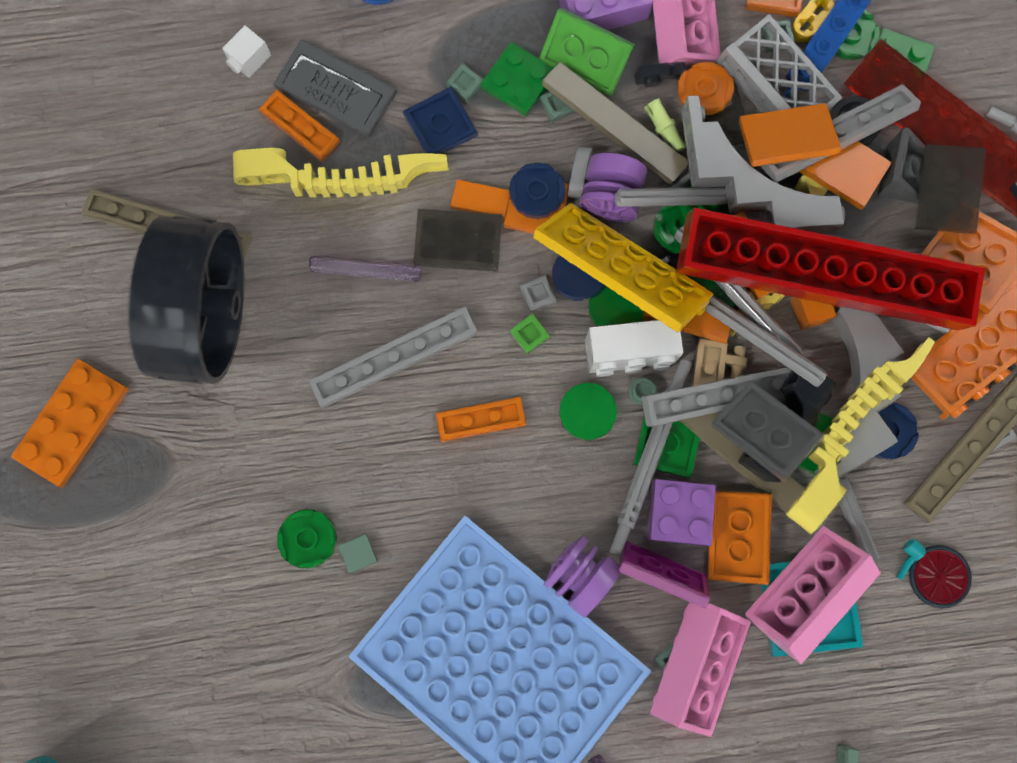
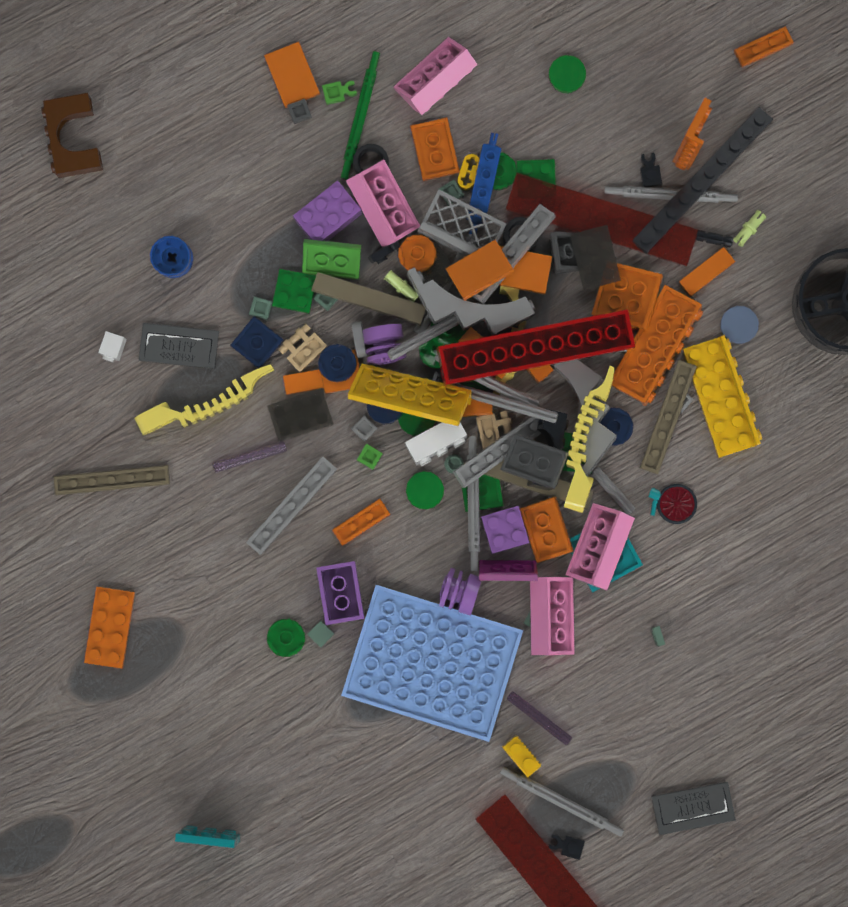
camera: 15 degrees left, 5 degrees up
black wheel [129,216,245,384] -> none
orange tile [259,89,340,162] -> none
none -> tan plate [278,324,328,373]
none -> medium lavender brick [316,561,365,625]

